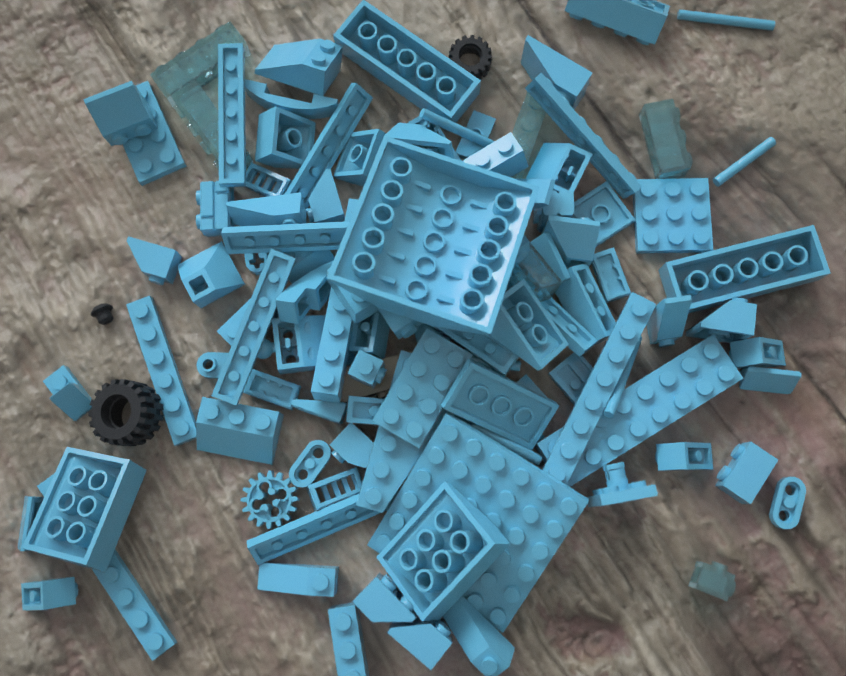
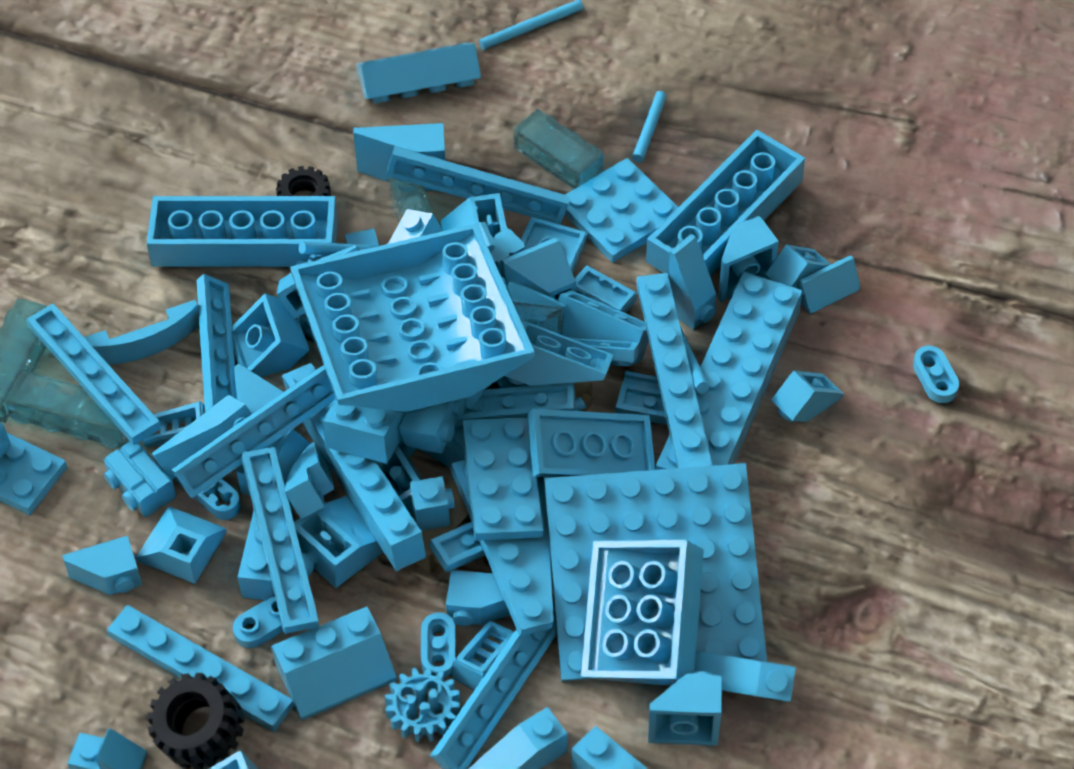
camera: 40 degrees left, 25 degrees down
black piece [91,303,114,325] -> none
medium azure plate [243,369,301,410] -> none
medium azure slope [255,39,343,96] -> none
medium azure slope [255,106,316,169] -> none
medium azure slope [291,399,347,425] -> none
medium azure slope [353,573,416,622] -> none
medium azure plate [587,462,658,507] -> none
clear light blue brick [688,561,736,601] -> none
medium azure brick [715,442,778,504] -> none

